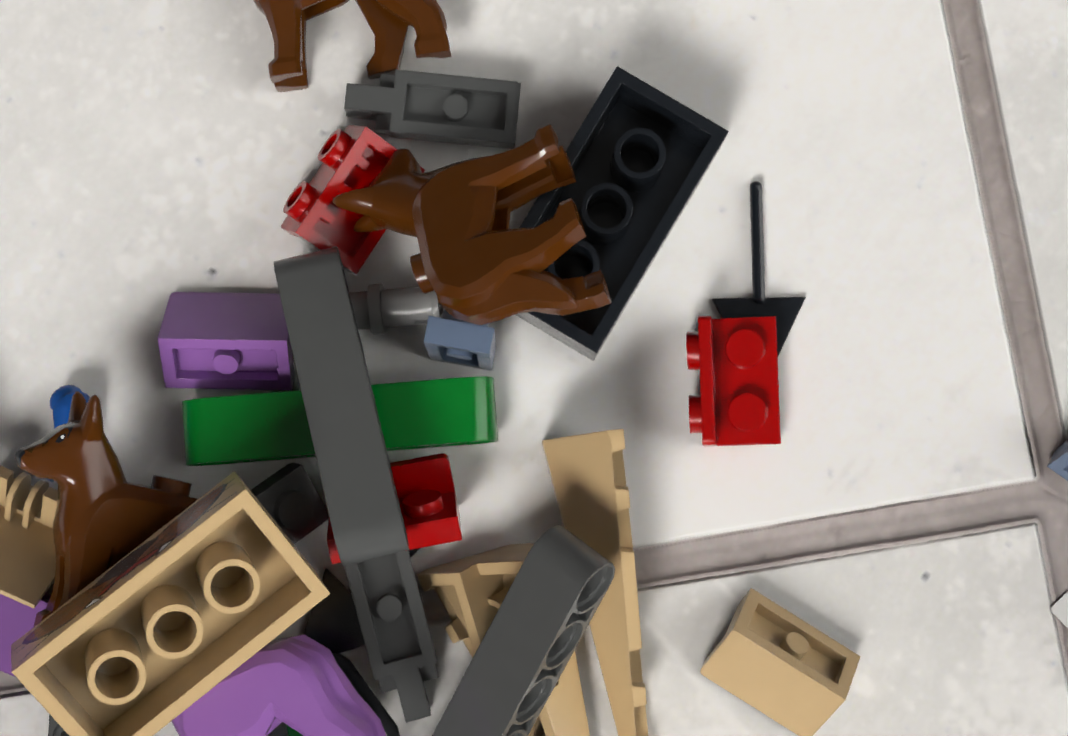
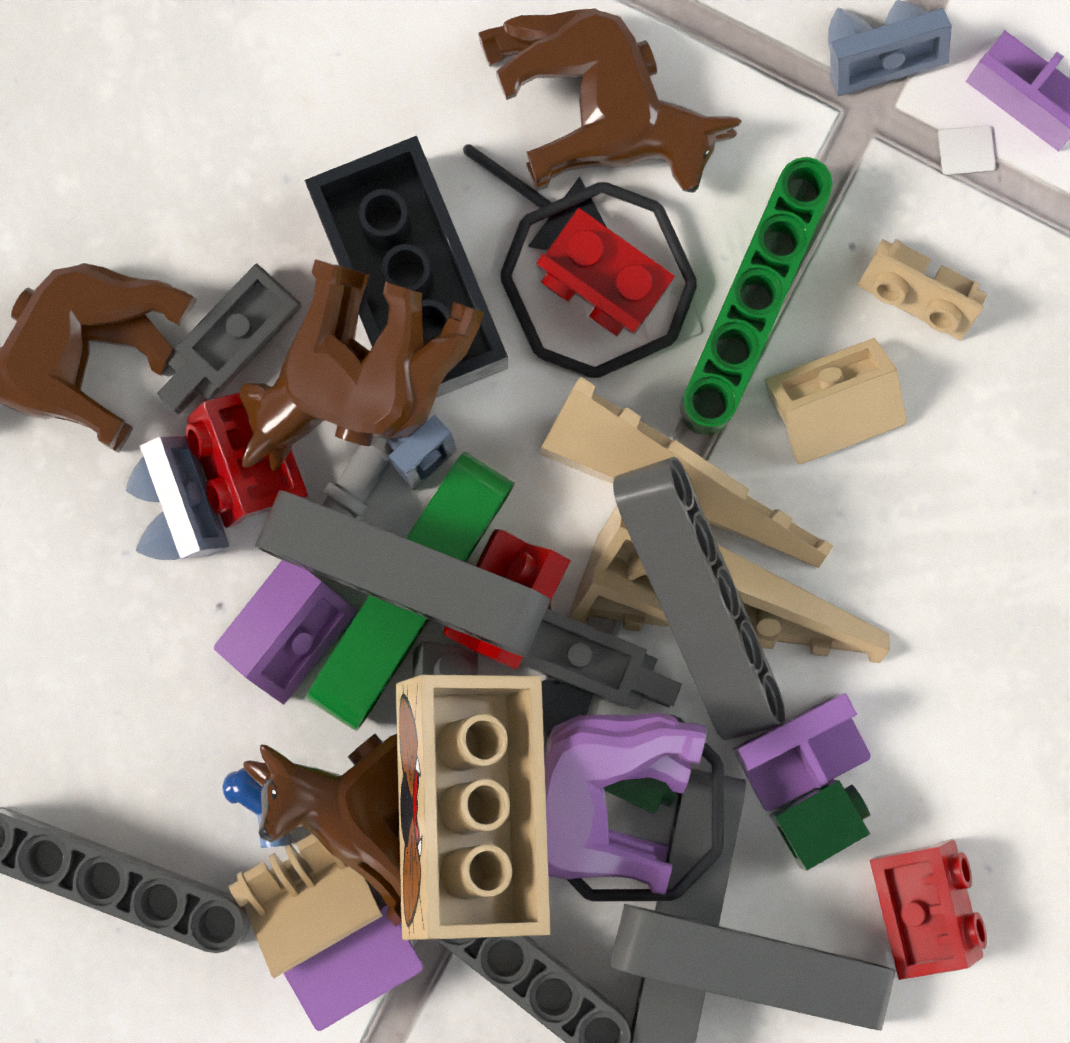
camera: 55 degrees left, 0 degrees up
none -> sand blue tile [125,436,230,560]
none -> reddish brown animal [478,8,742,193]
none -> black piece [500,182,697,378]
none -> white sticker [644,291,702,342]
none -> green beam [680,157,833,435]
none -> tan hinge [857,239,987,341]

